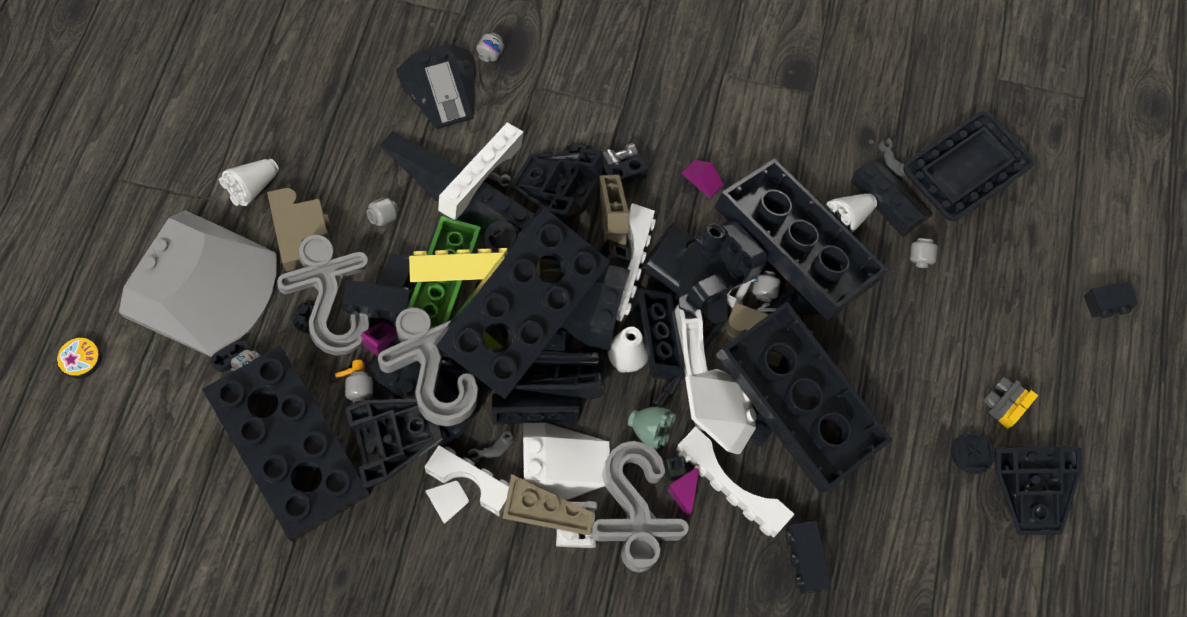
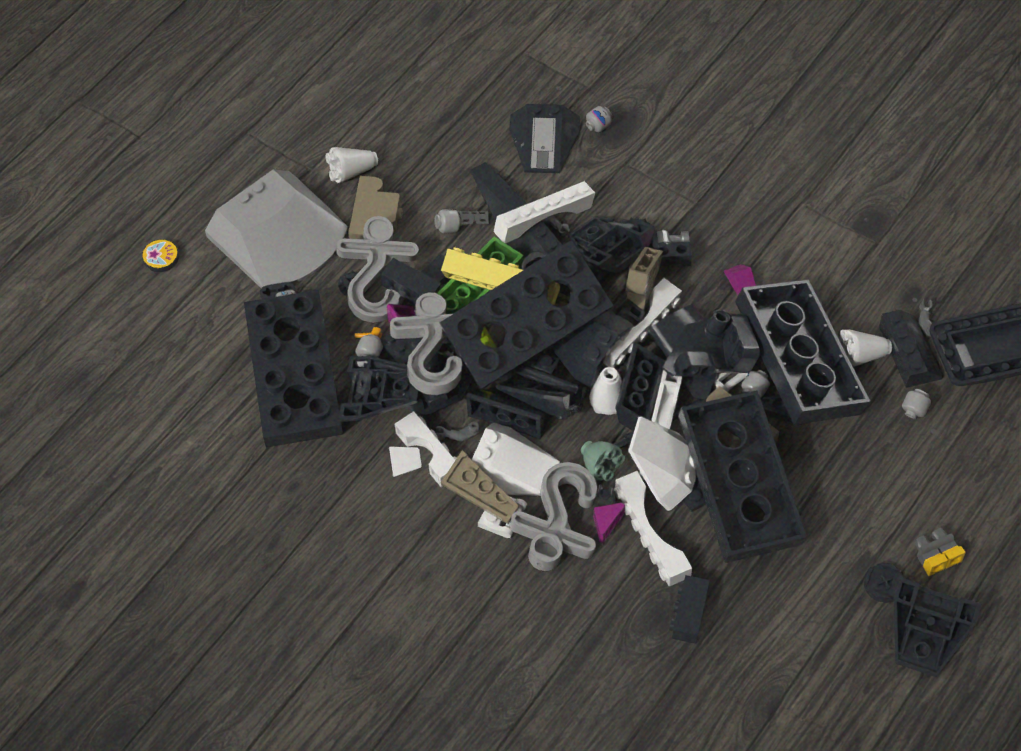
camera: 30 degrees right, 10 degrees down
none -> dark grey piece [458,211,489,224]

